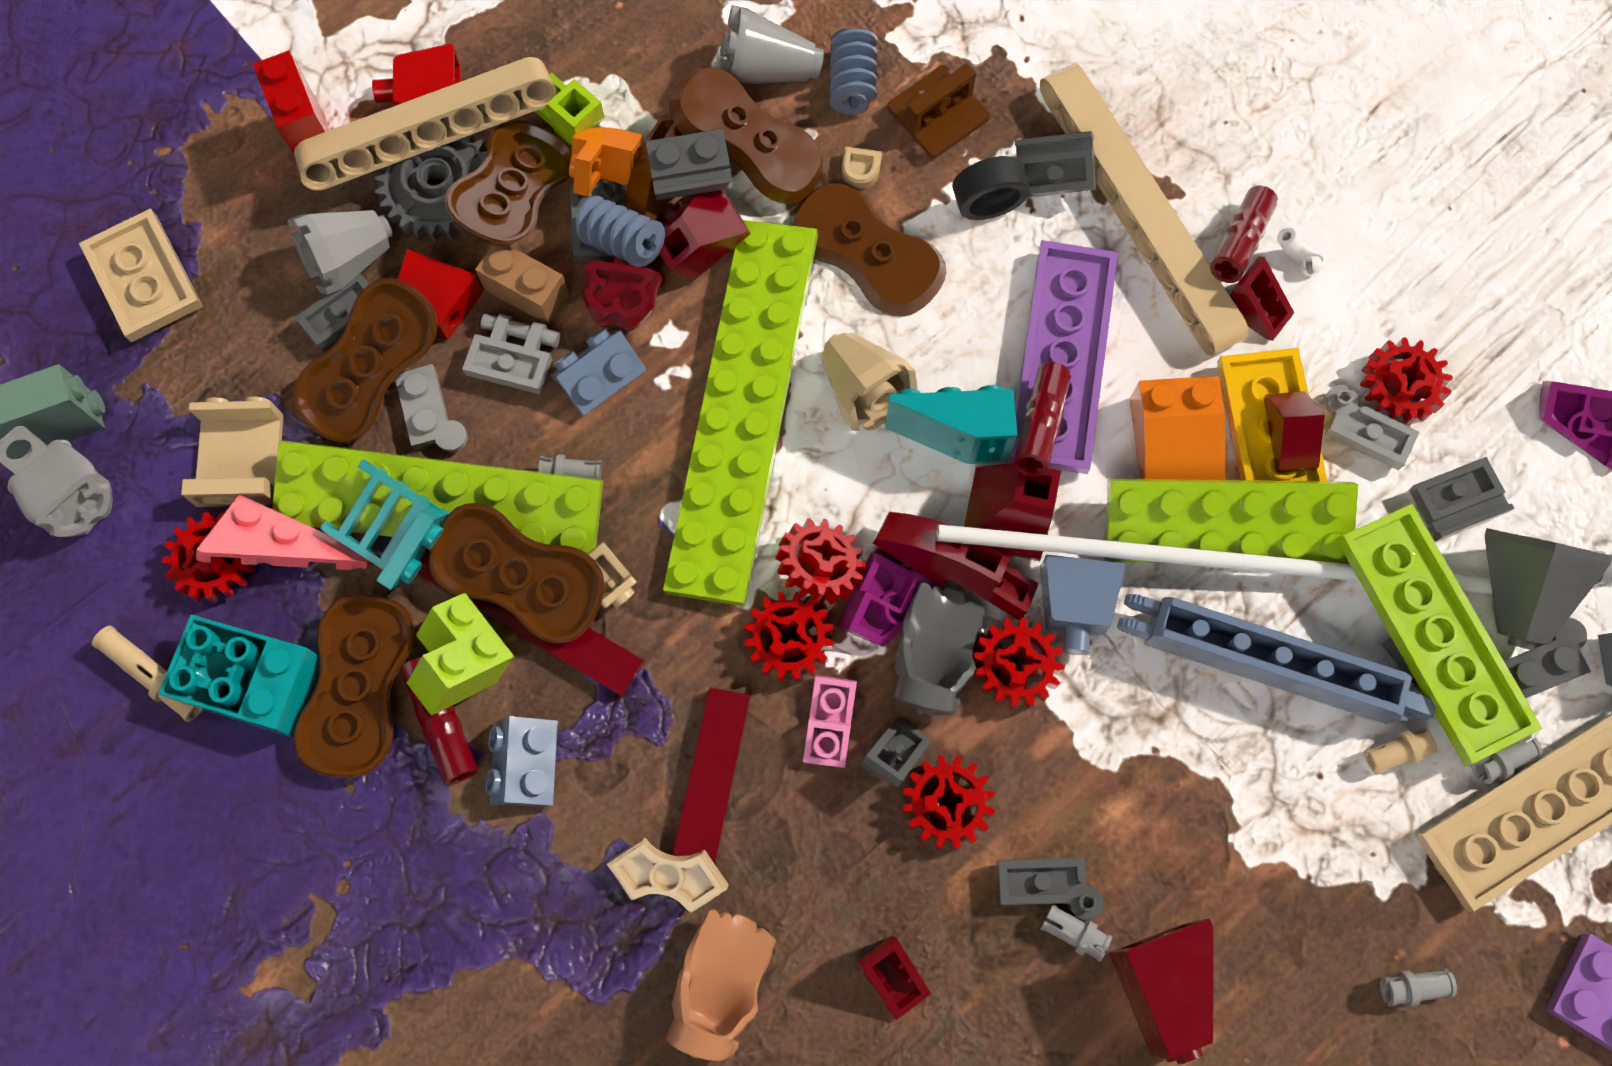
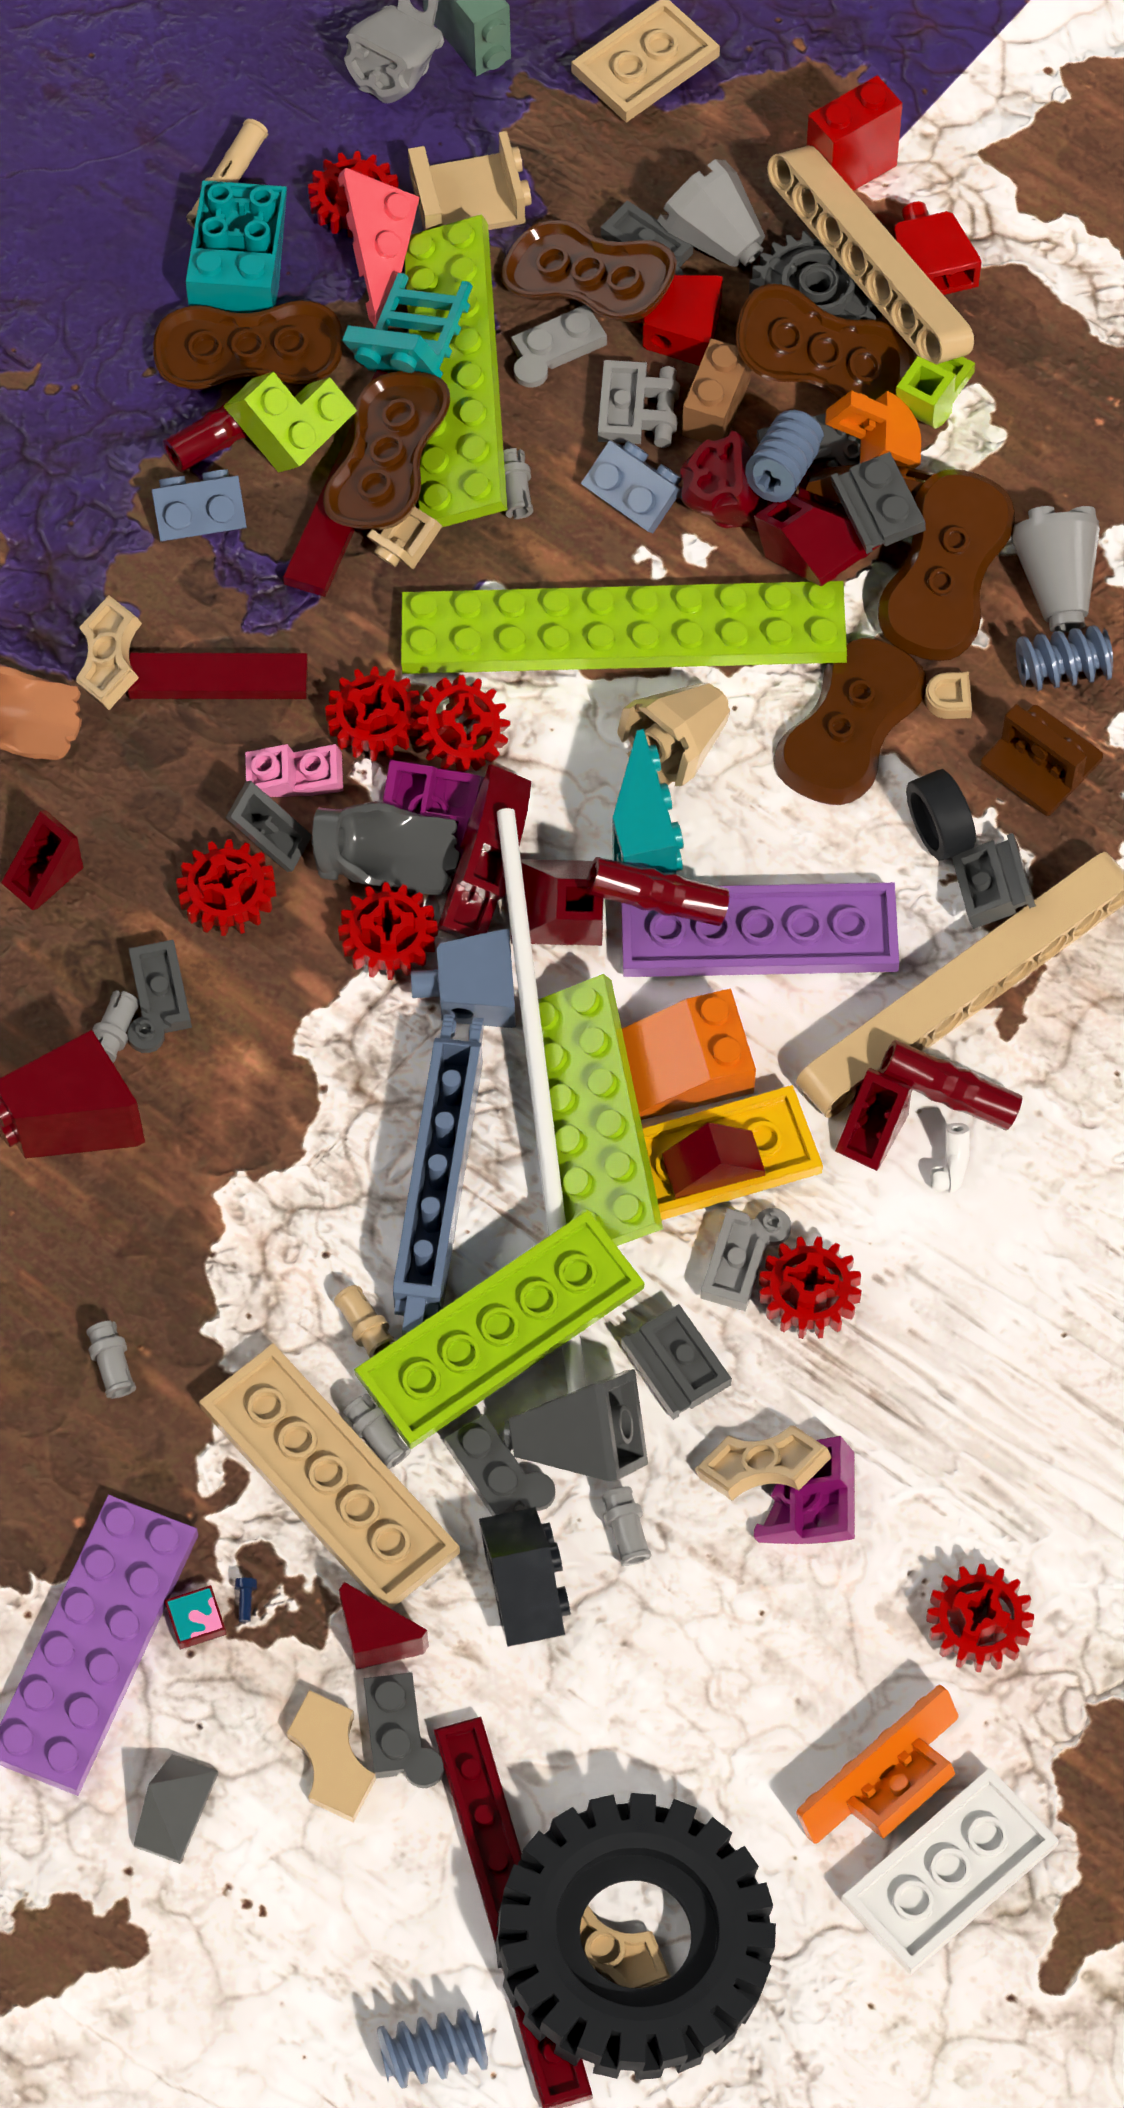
camera: 80 degrees right, 10 degrees down
none -> tan tile [695,1425,832,1501]

